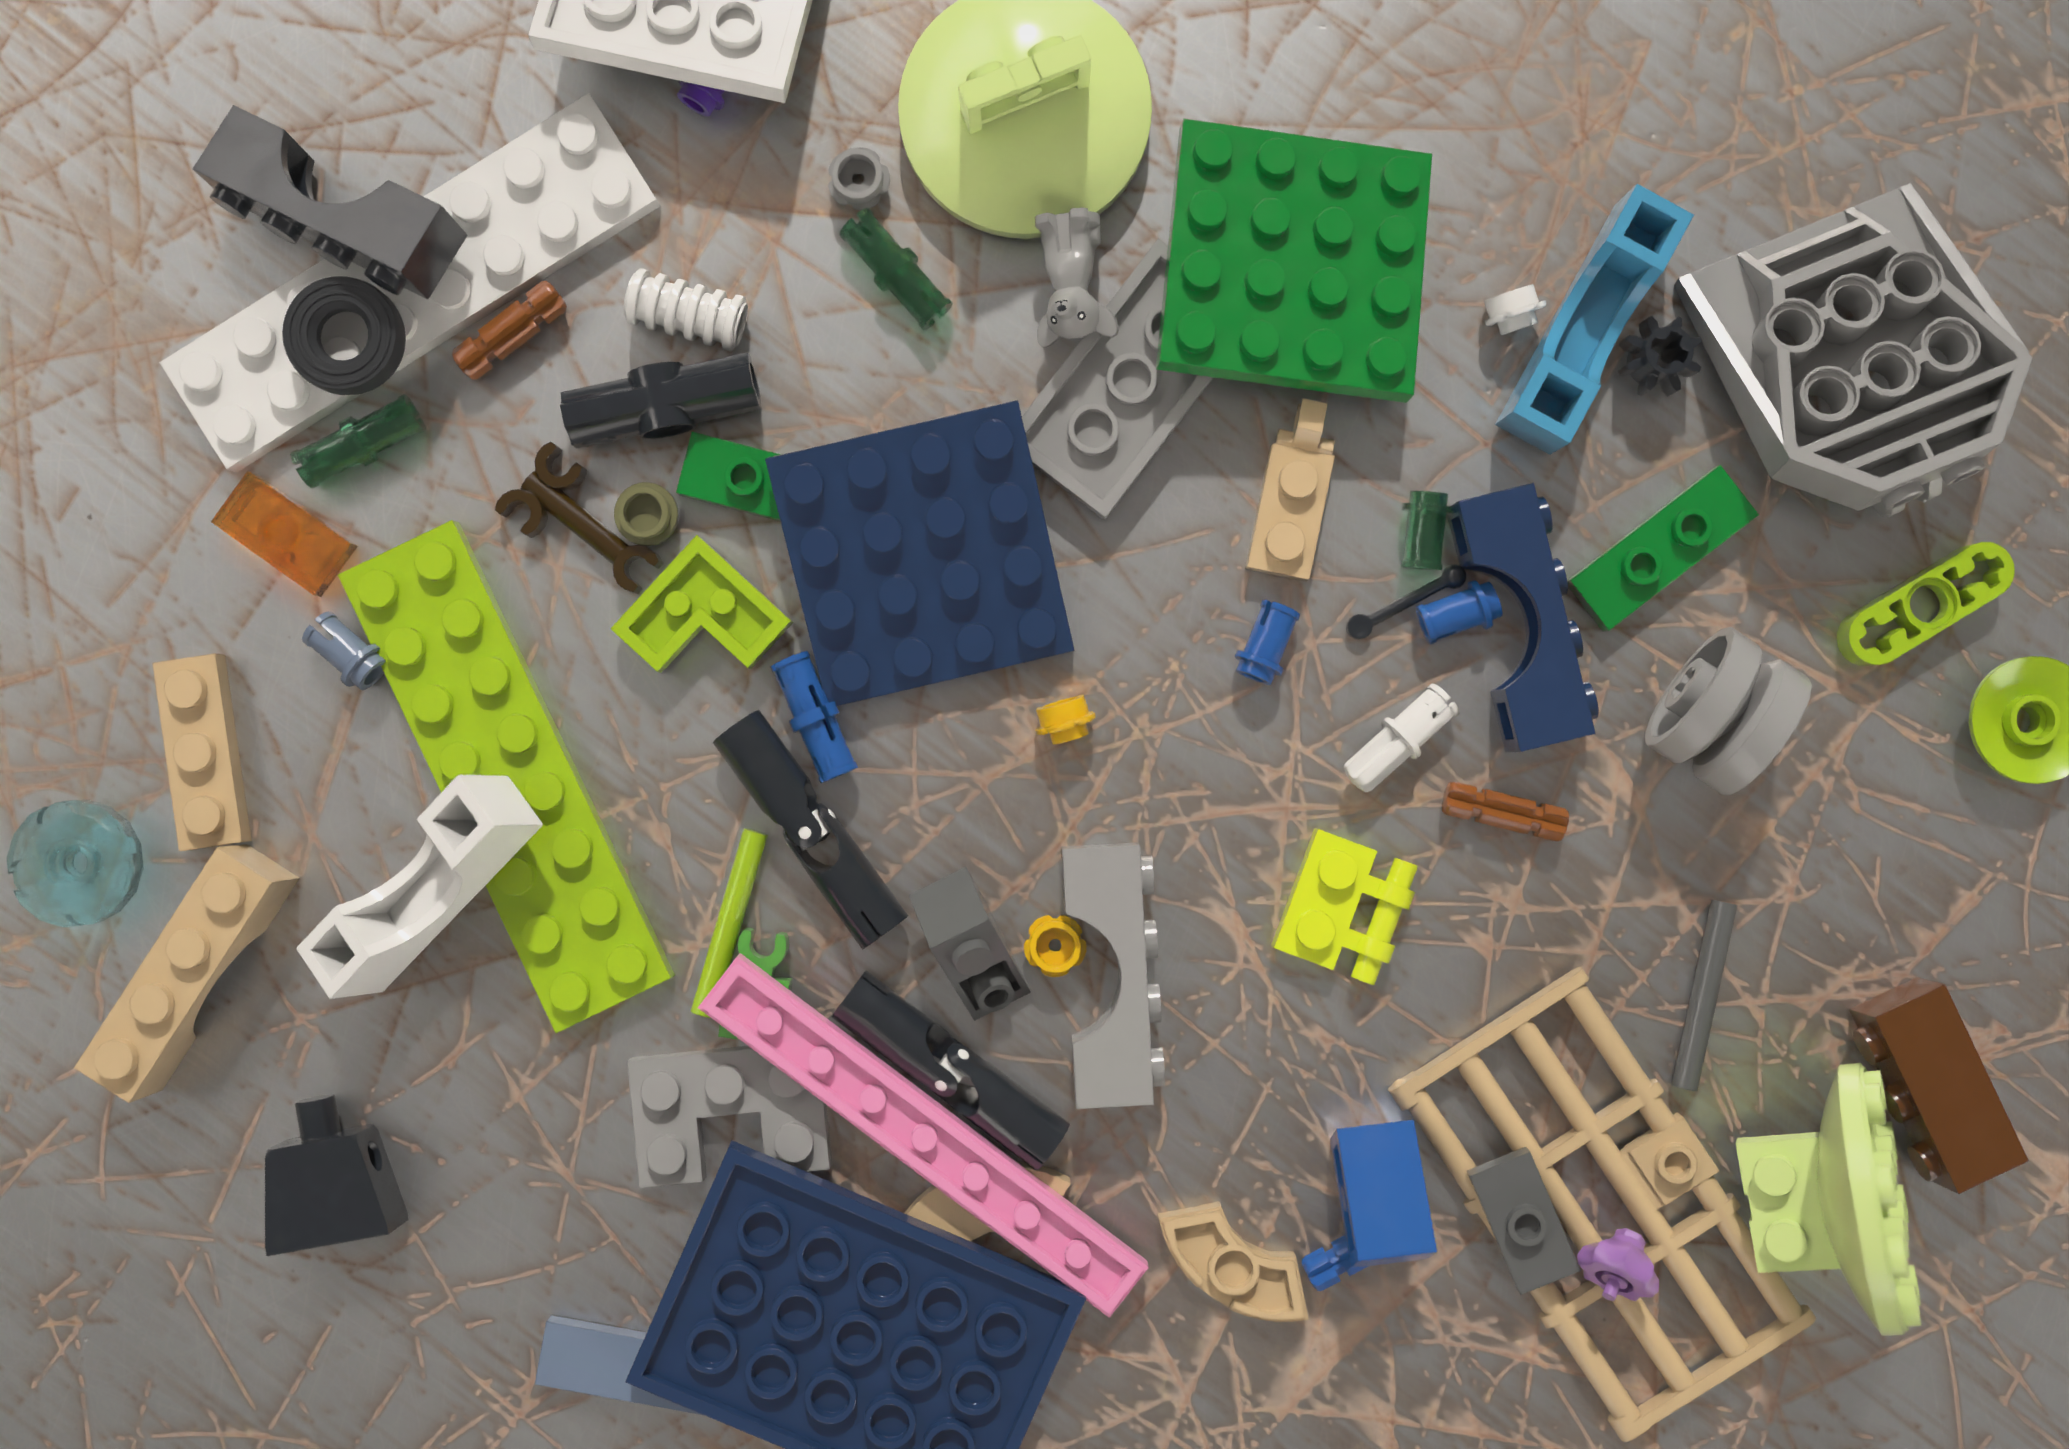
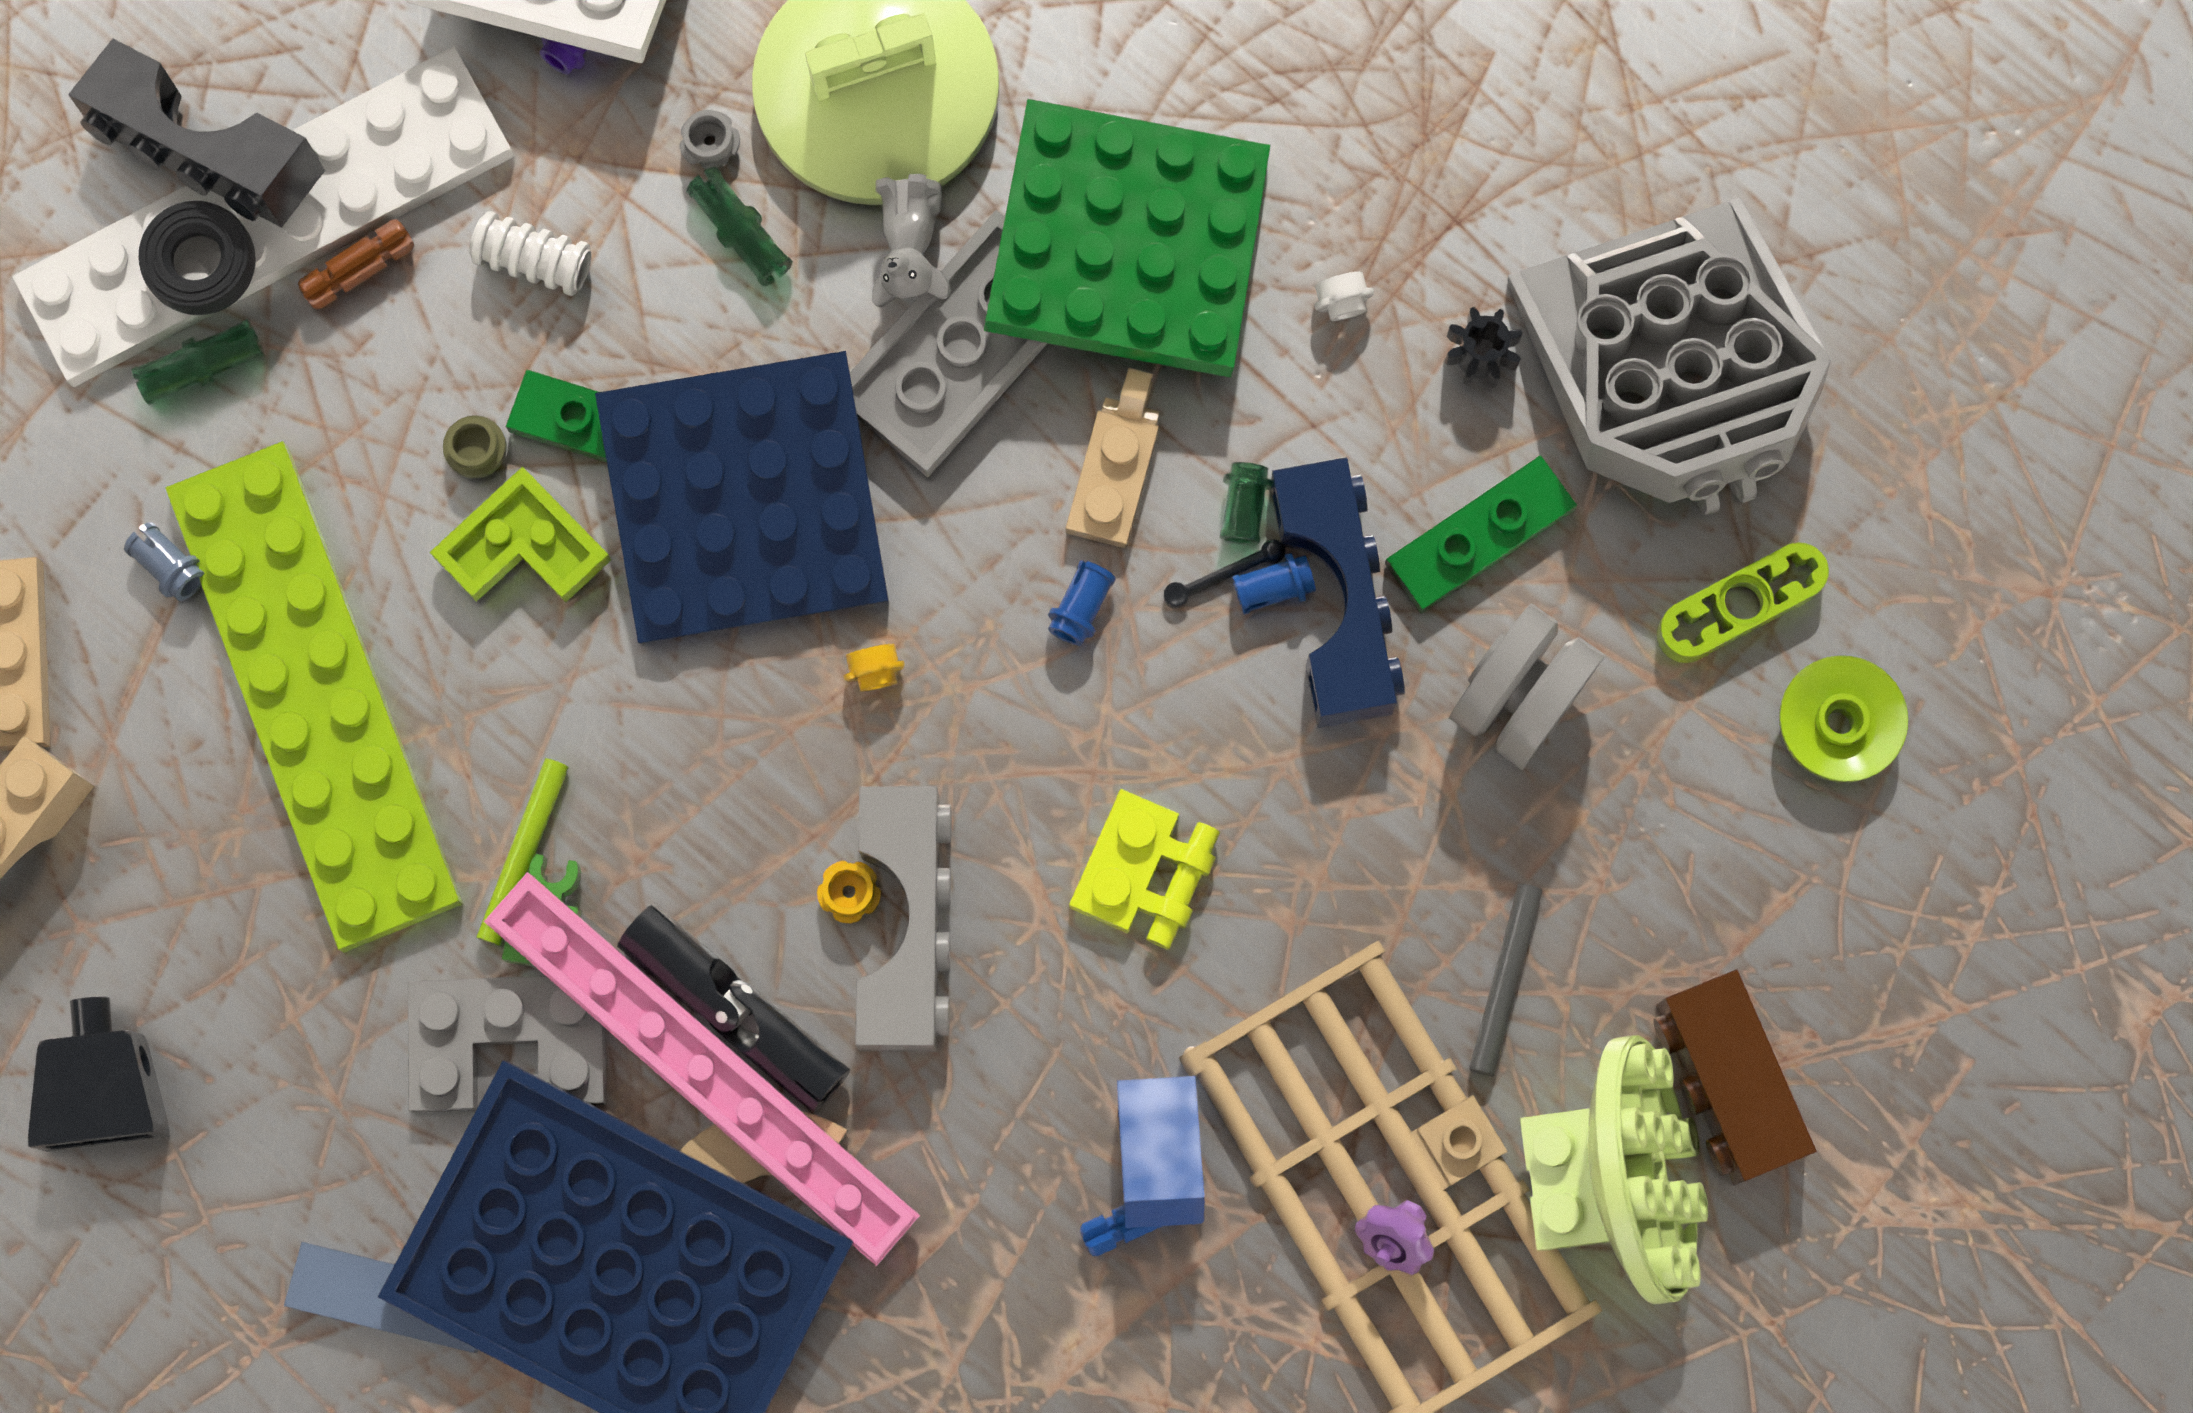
camera: 10 degrees right, 10 degrees down
clear orange plate [211,471,358,597] -> none
white arch [296,775,543,999] -> none
dark brown bar [495,442,663,594] -> none
black piece [560,352,762,448] -> none
black piece [713,710,908,950] -> none
blue pin [770,651,858,783] -> none
dark grey slope [909,867,1031,1021] -> none
tan tile [1158,1202,1309,1322] -> none
white axle [1344,683,1460,792] -> none
dark orange axle [1442,782,1569,841] -> none
dark grey plate [1467,1147,1581,1295] -> none
dark azure arch [1495,184,1694,455] -> none

